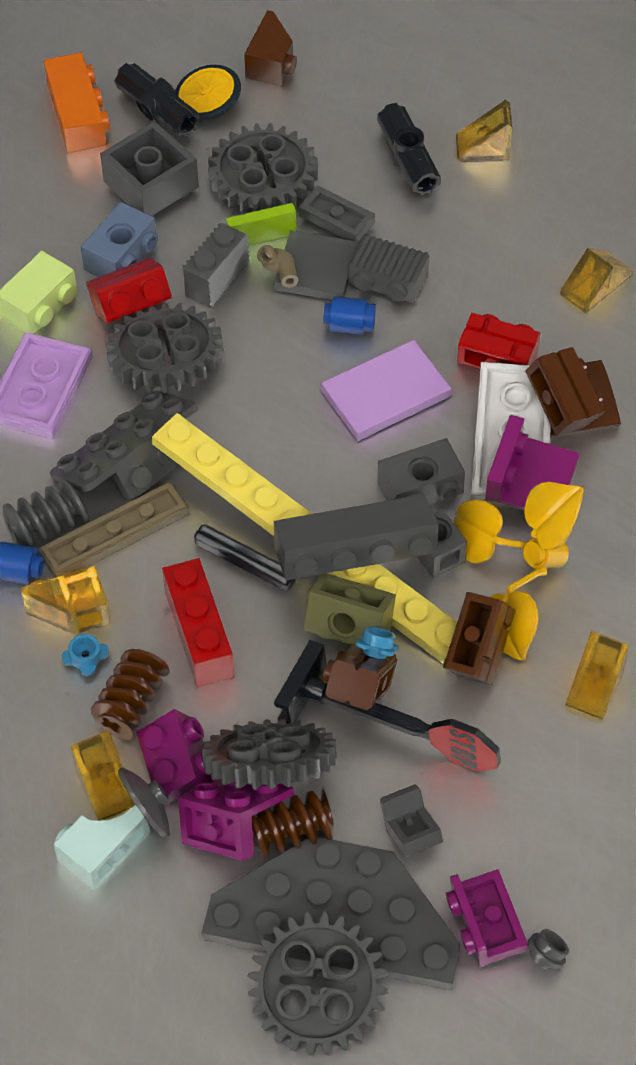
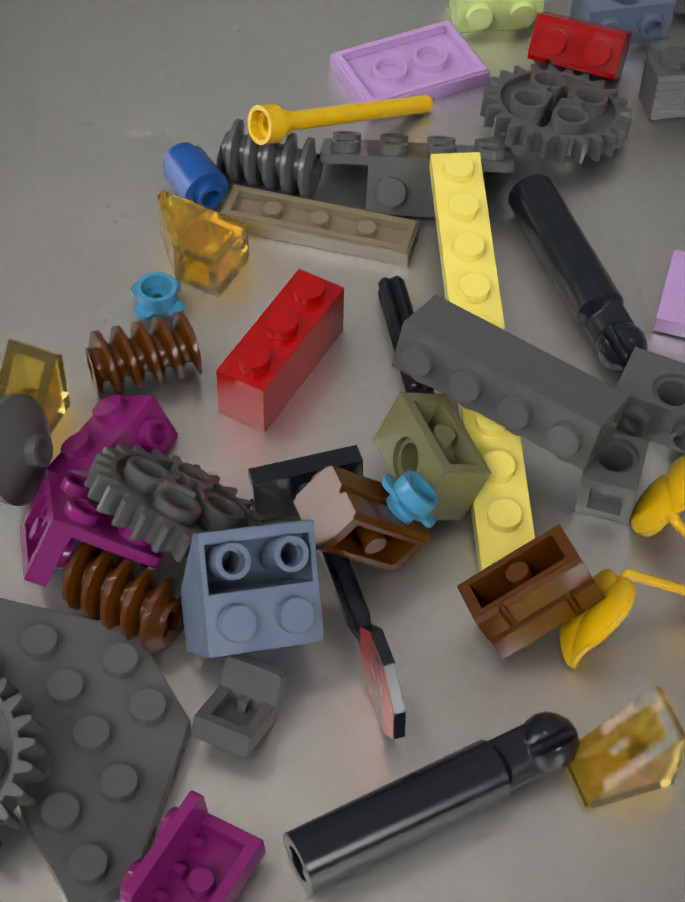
camera: 45 degrees right, 5 degrees down
none -> sand blue slope [180,519,325,658]
none -> yellow piece [247,95,434,145]
none -> black piece [283,711,579,894]
none -> black piece [508,174,648,373]

